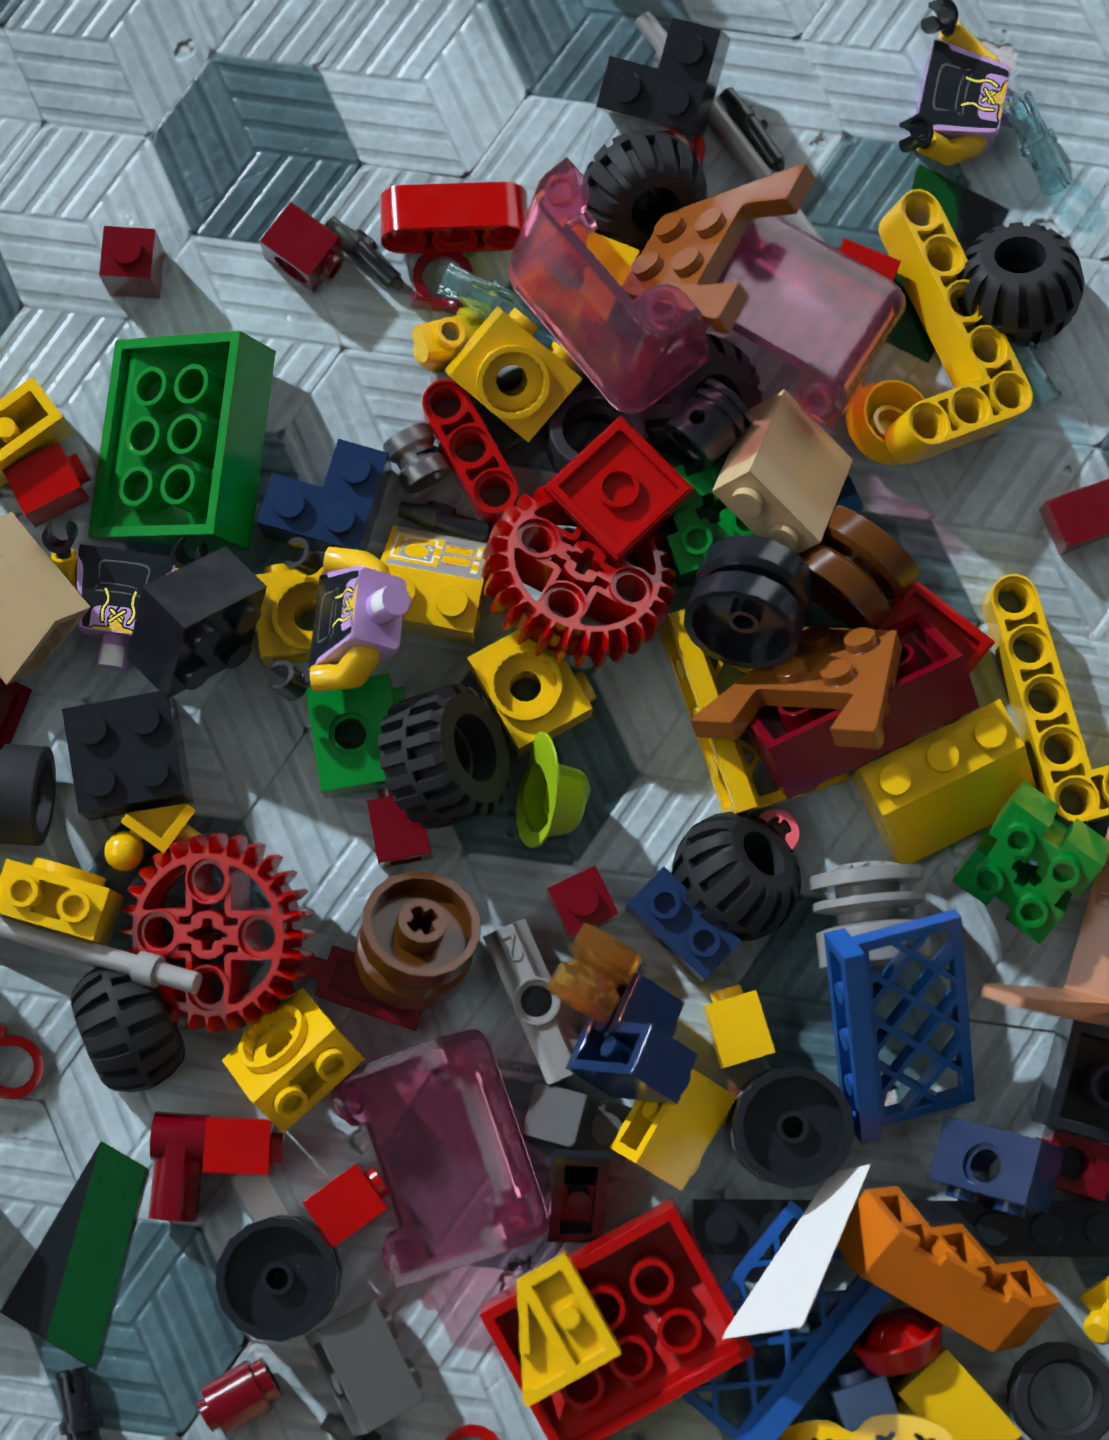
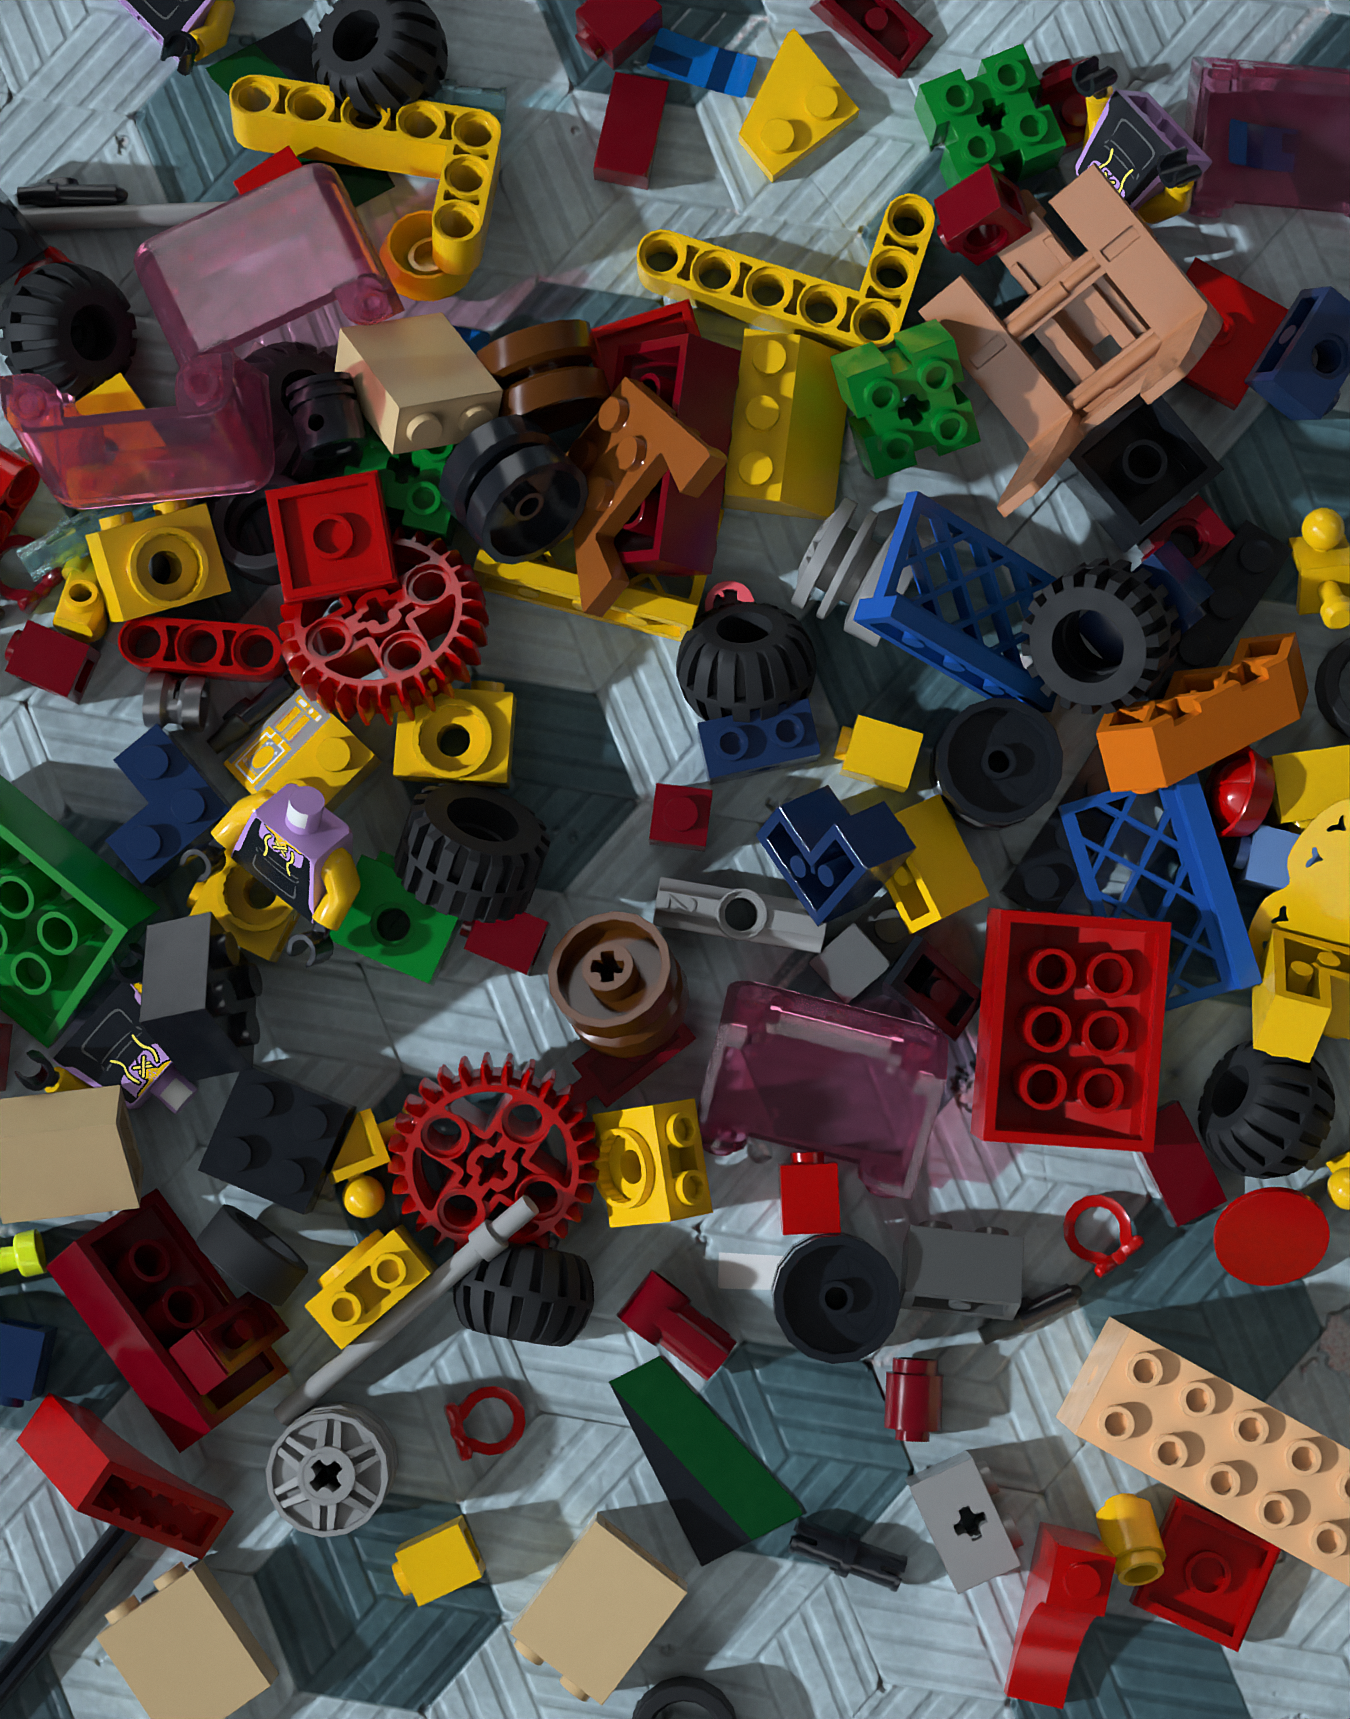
camera: 55 degrees left, 5 degrees up
red brick [202,1117,285,1177] -> none
lime piece [516,731,591,848] -> none
yellow wing [516,1251,621,1408] -> none
clear orange wheel [545,922,644,1025] -> none
dark orange wing [619,164,816,334] -> none
white sticker [722,1164,871,1339] -> none
none -> dark red brick [5,620,101,705]
none -> black tyre [1021,558,1181,715]

